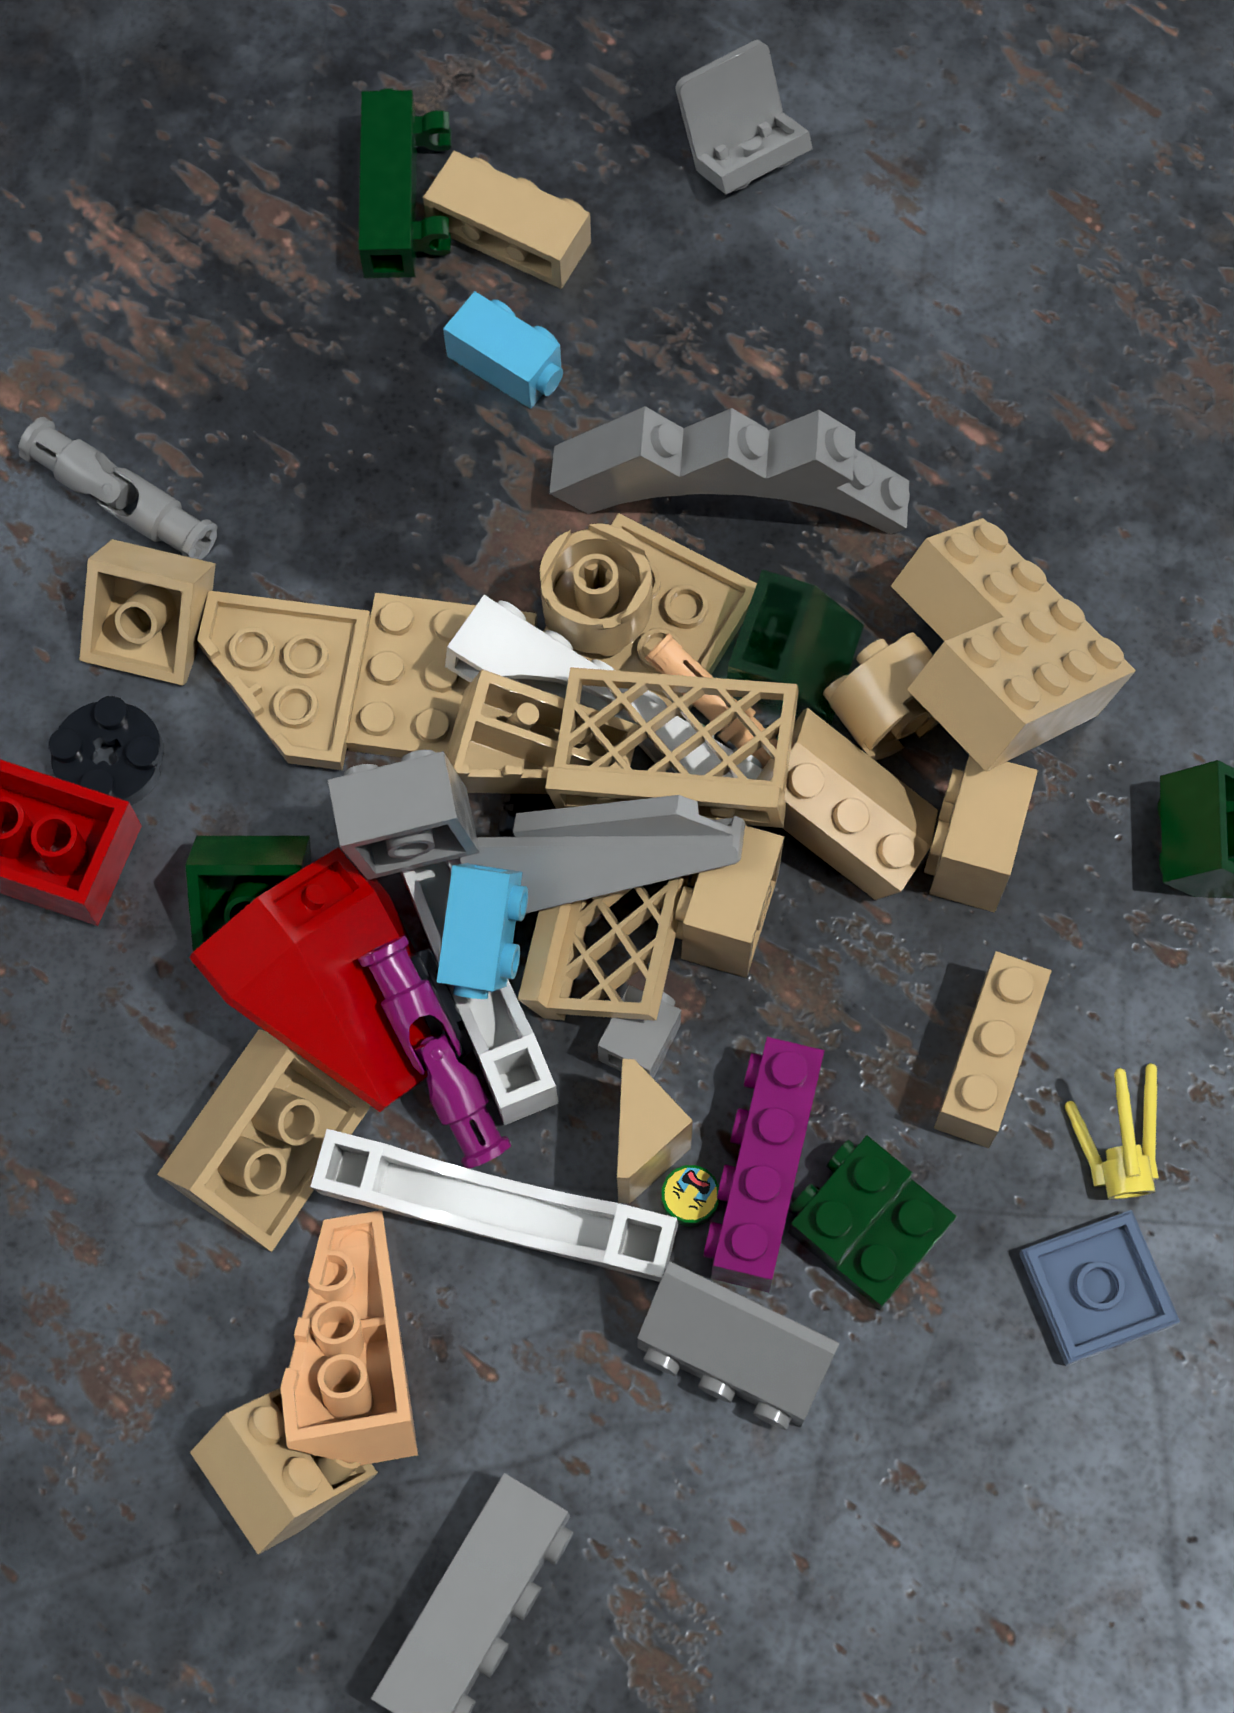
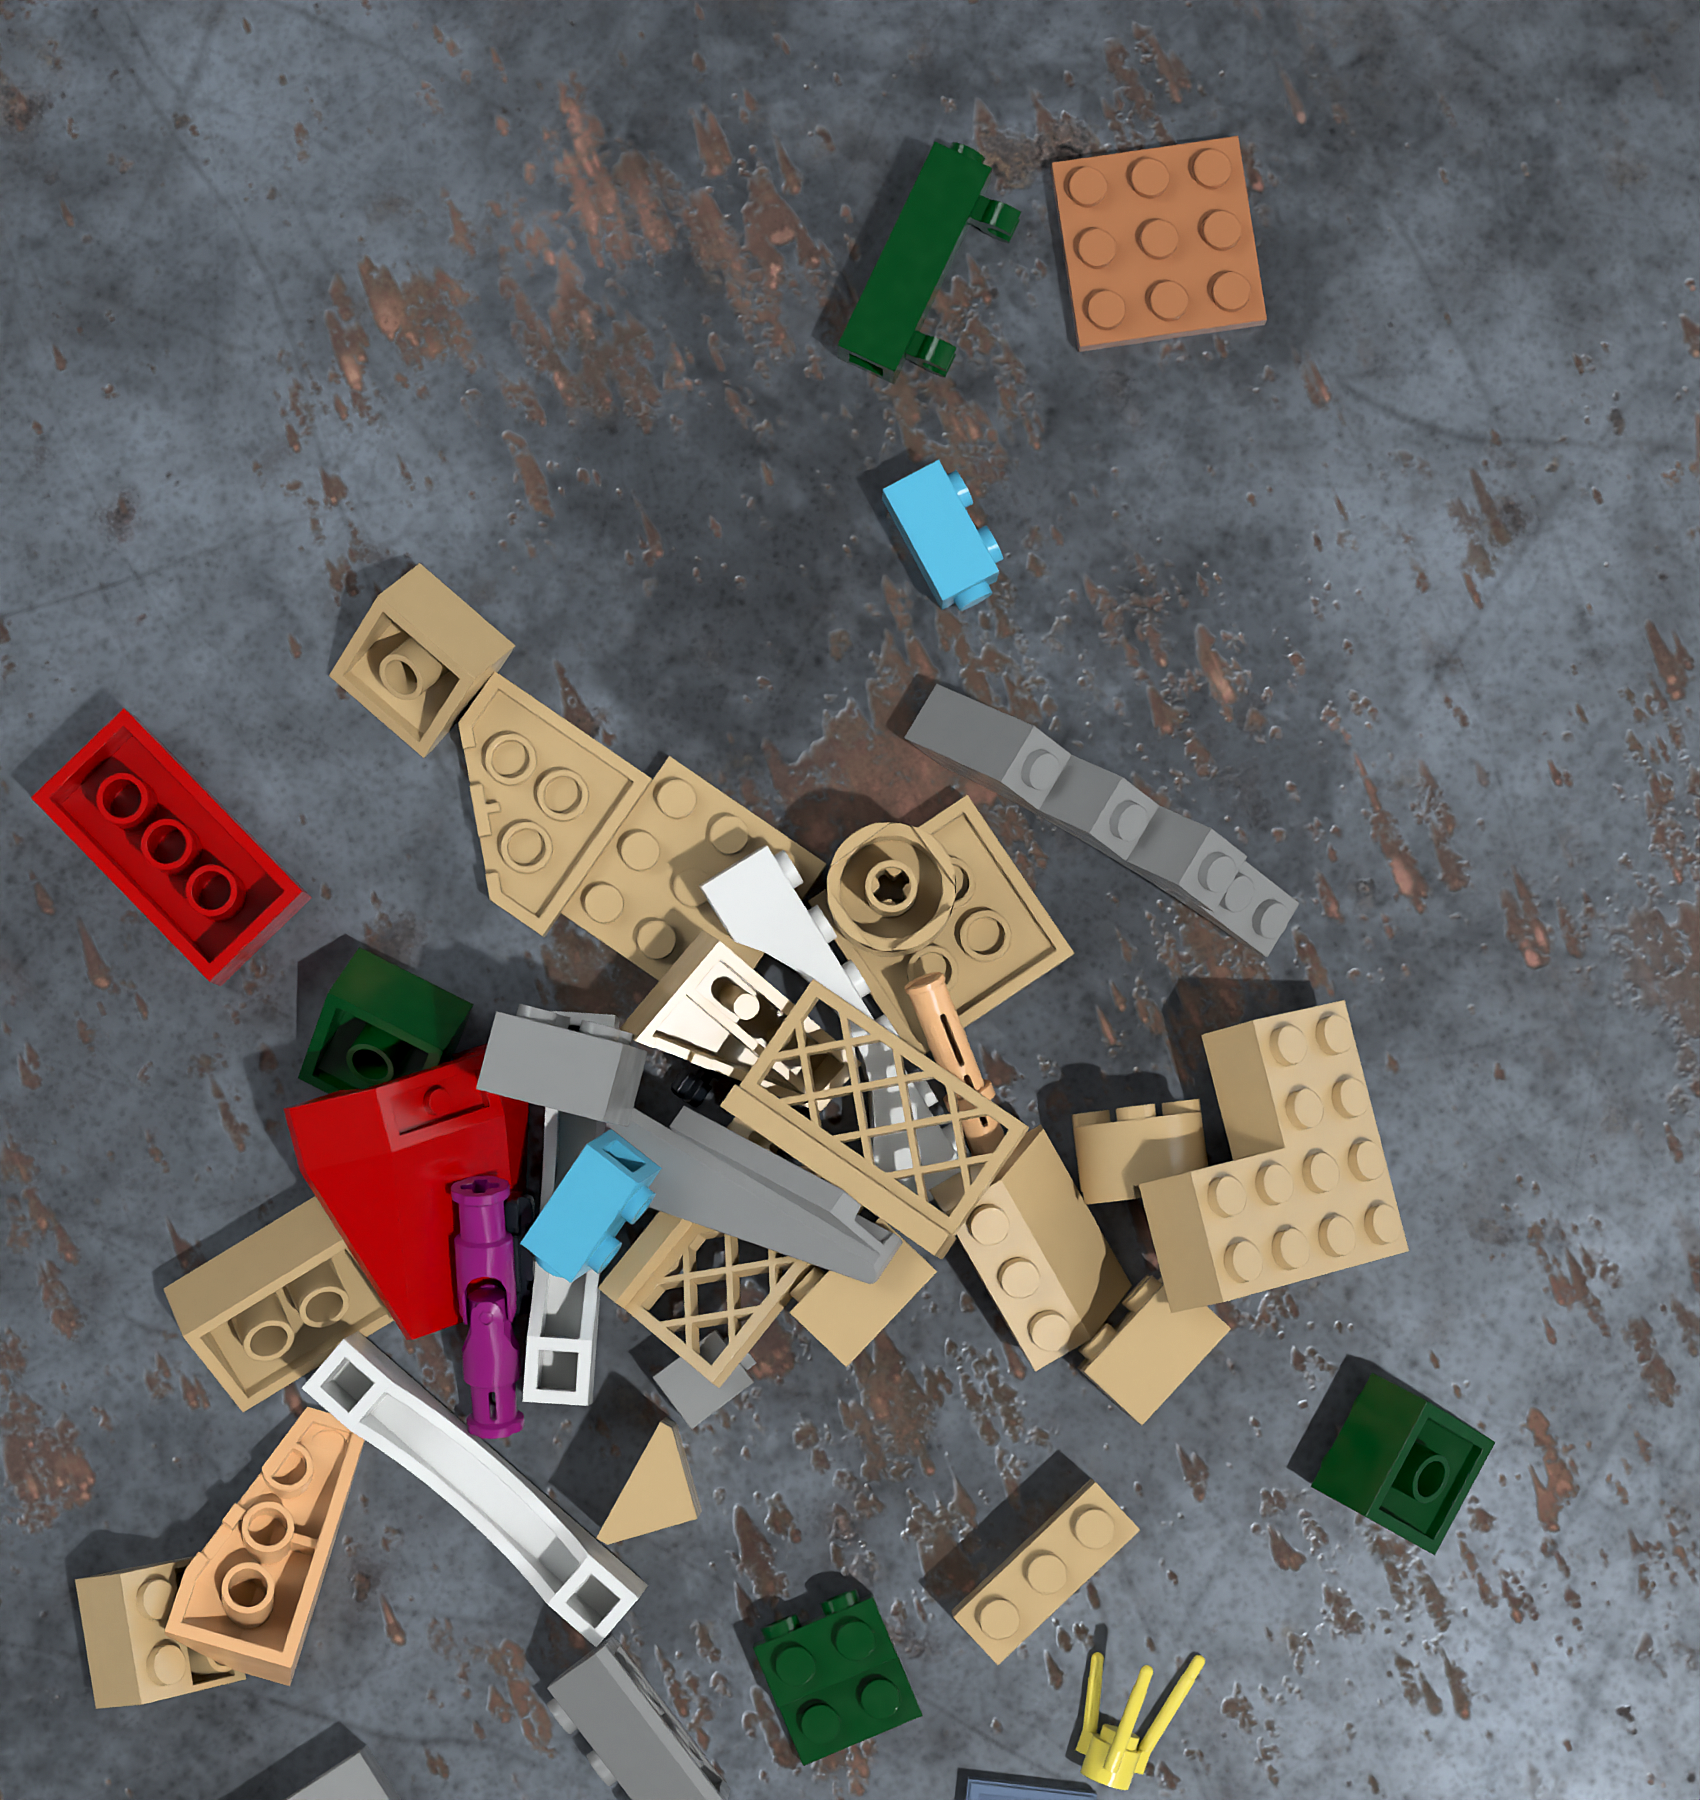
camera: 25 degrees right, 15 degrees up
light grey piece [18,417,217,560] -> none
black plate [49,696,164,805] -> none
tan brick [423,151,591,289] -> none
tile [662,1165,720,1227] -> none
light grey bracket [675,40,813,194] -> none
magenta brick [703,1037,825,1293] -> none
clear green slope [727,569,864,725] -> none
none -> nougat plate [1051,136,1267,352]

